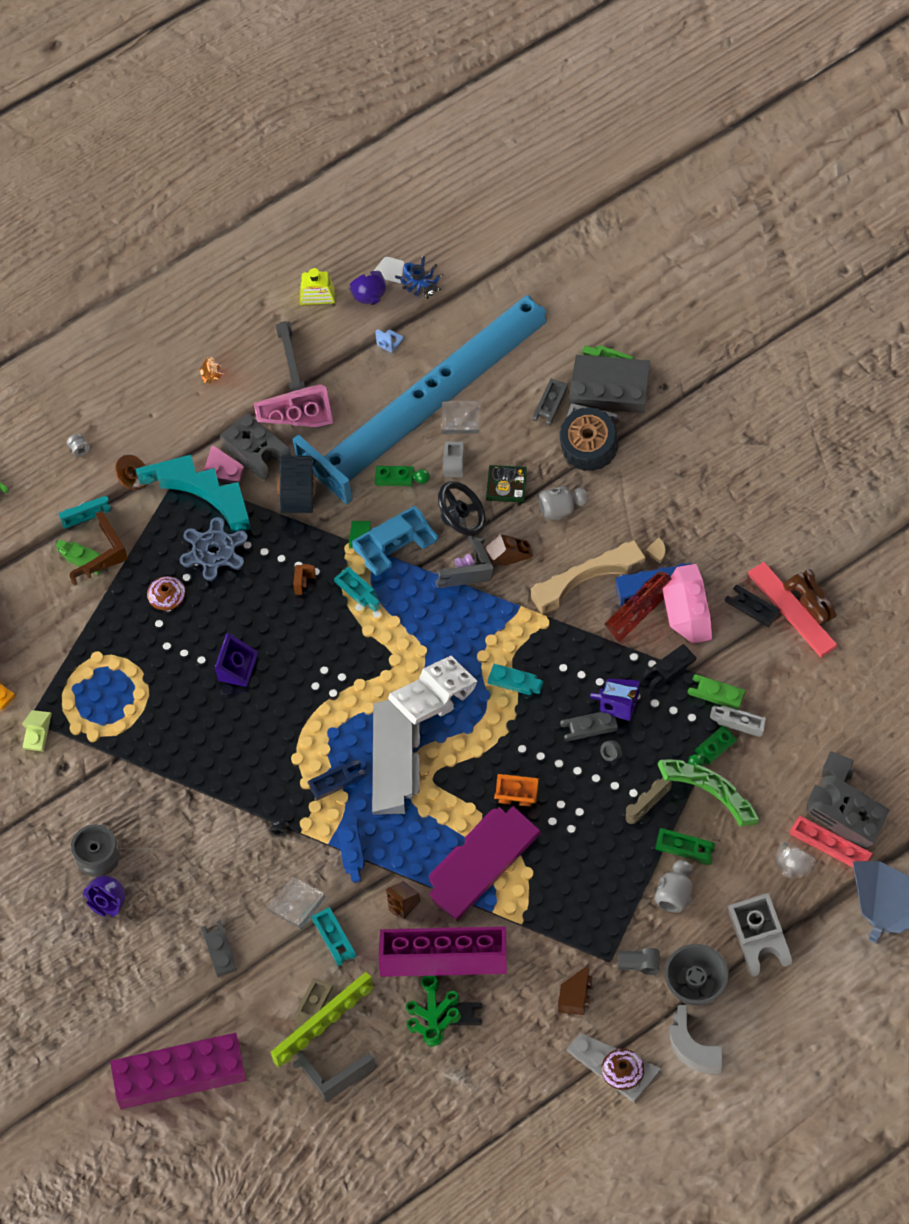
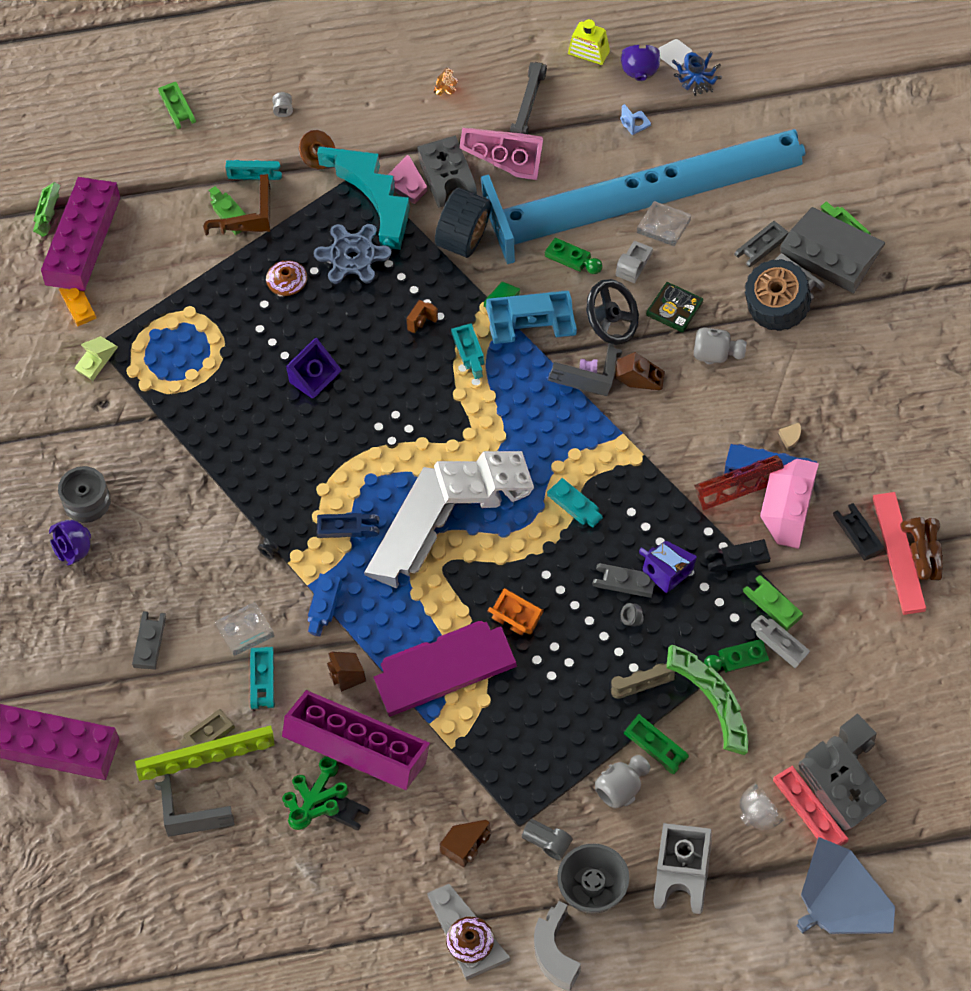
camera: 25 degrees right, 0 degrees up
tan arch [531,540,645,615] -> none

